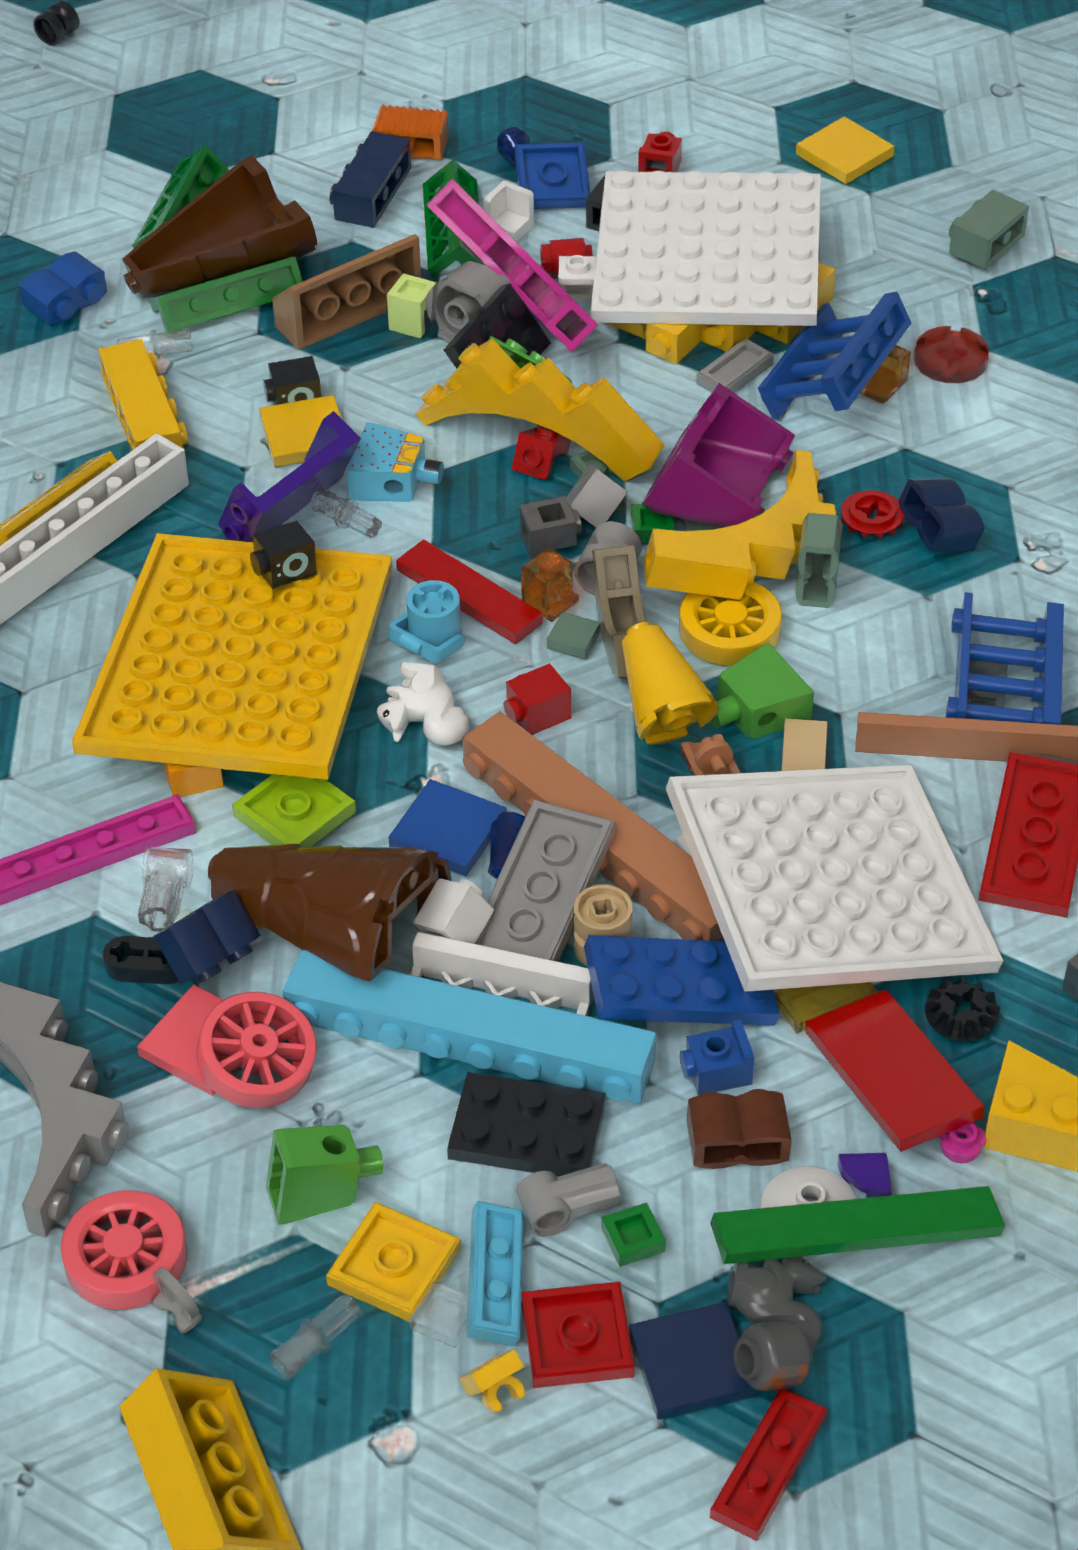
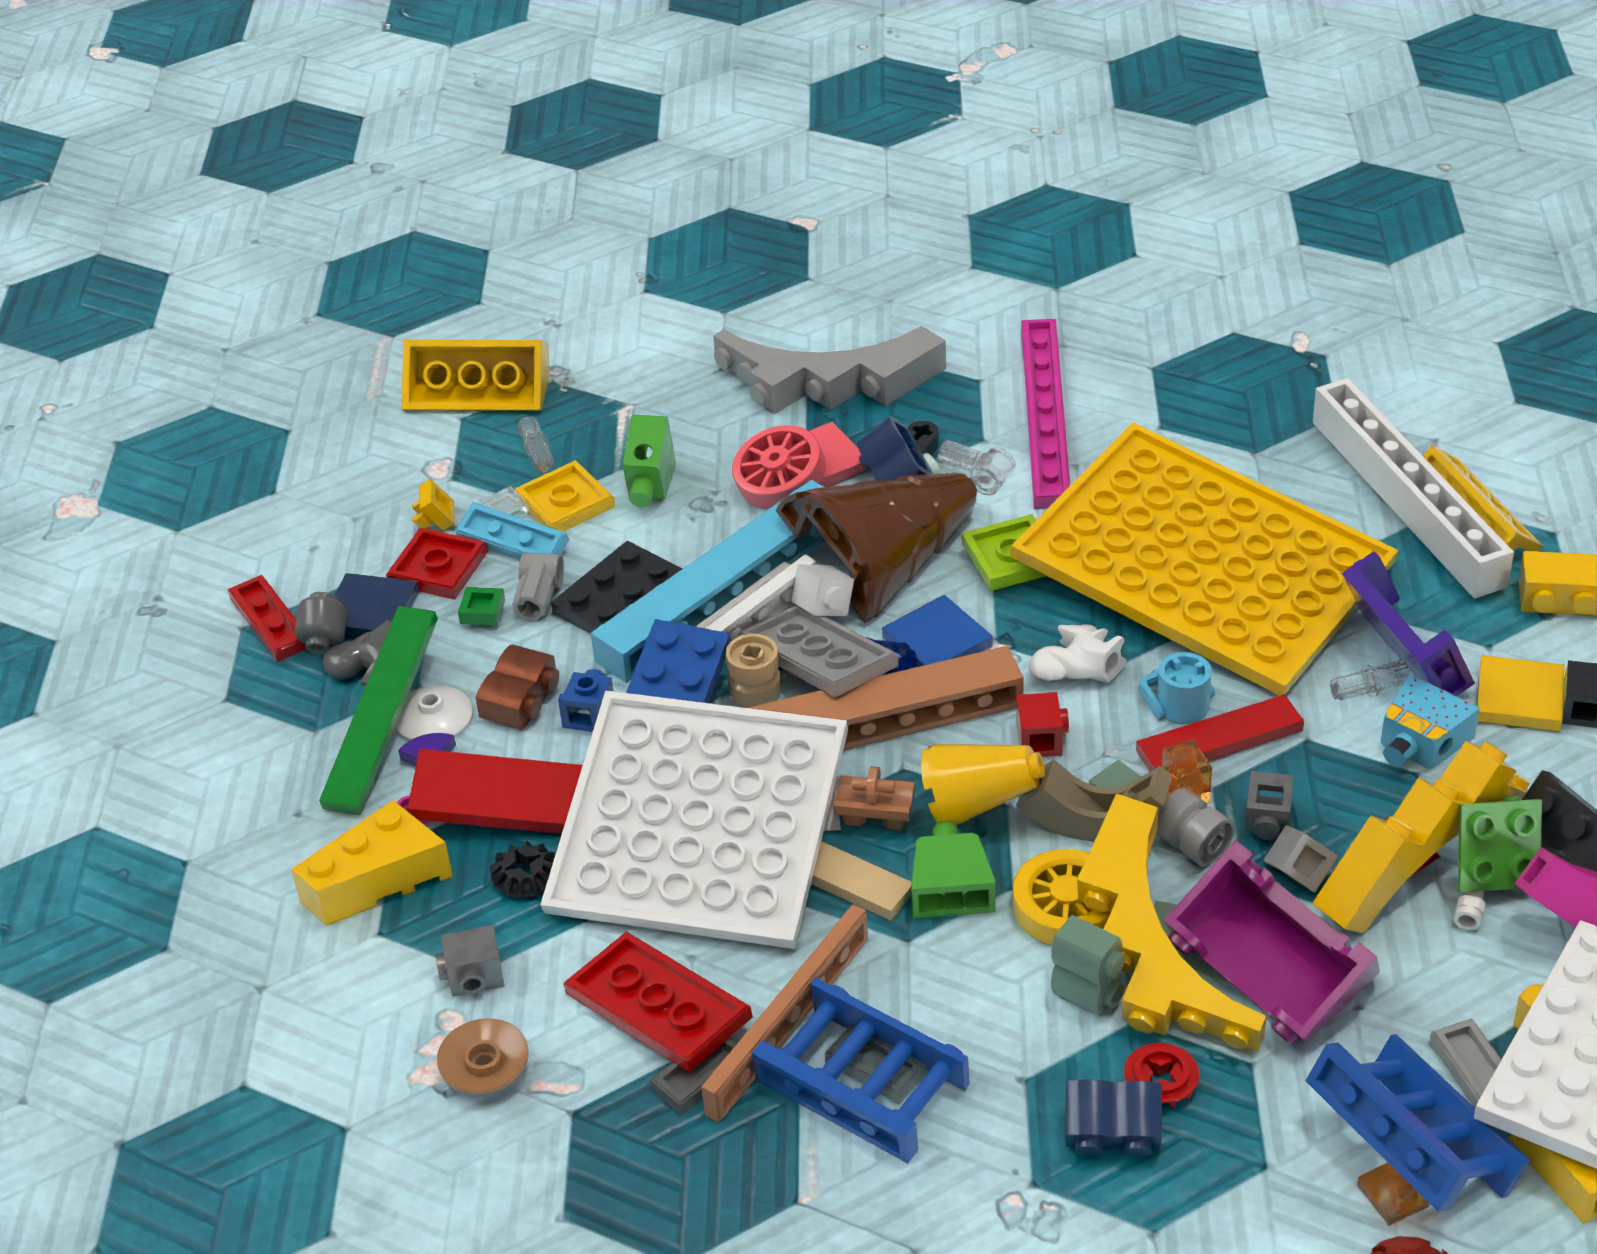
camera: 120 degrees right, 5 degrees down
coral wheel [61,1190,188,1310] -> none
light grey piece [152,1267,202,1334] -> none
black brick [250,520,317,589] -> none

